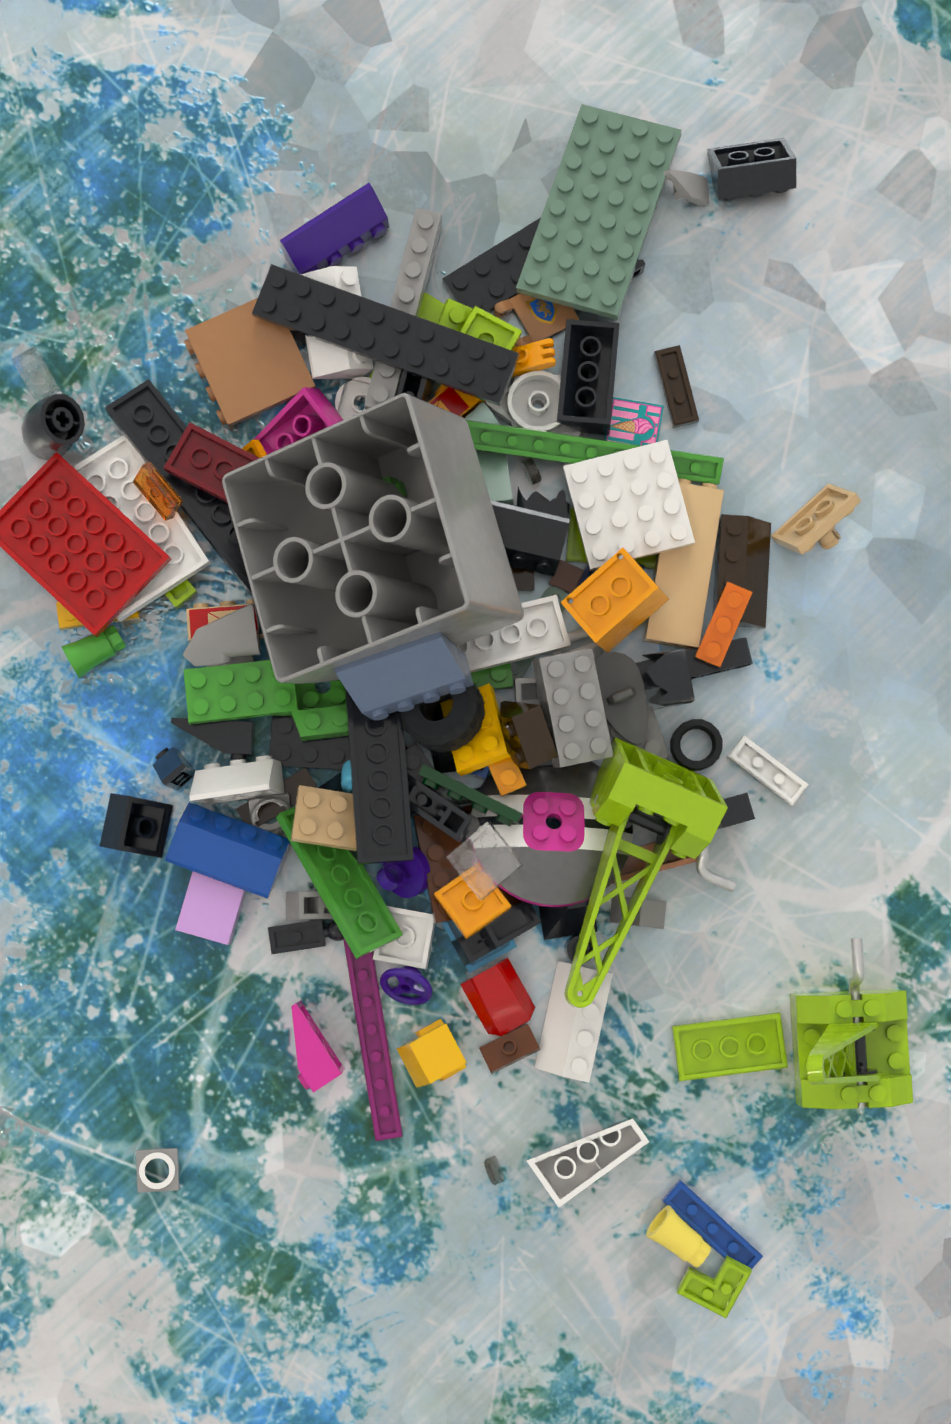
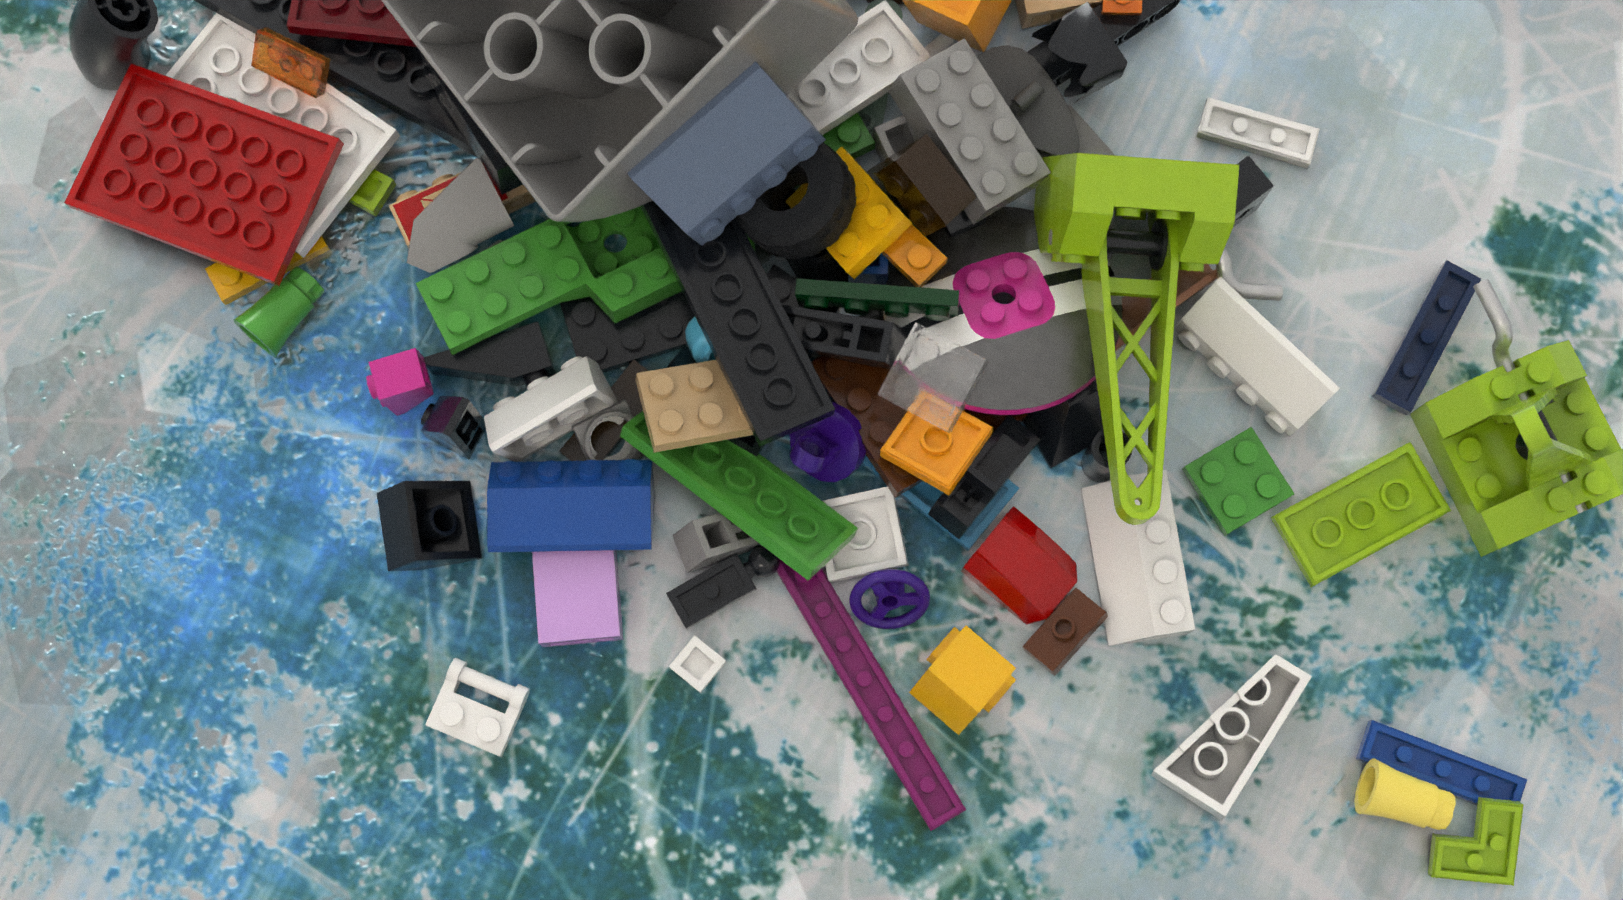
camera: 20 degrees left, 5 degrees down
dark pink slope [291,1001,345,1093] -> none
clear smoke tile [484,1155,505,1185] -> none
light grey slope [609,896,666,929] -> none
black tyre [670,719,723,771] -> none
none -> dark pink slope [366,348,434,416]
none -> white plate [425,658,530,757]
none -> white plate [669,635,726,693]
none -> white slope [1175,277,1340,436]
none -> bright green plate [1182,427,1294,536]
none -> dark blue plate [1371,260,1481,416]

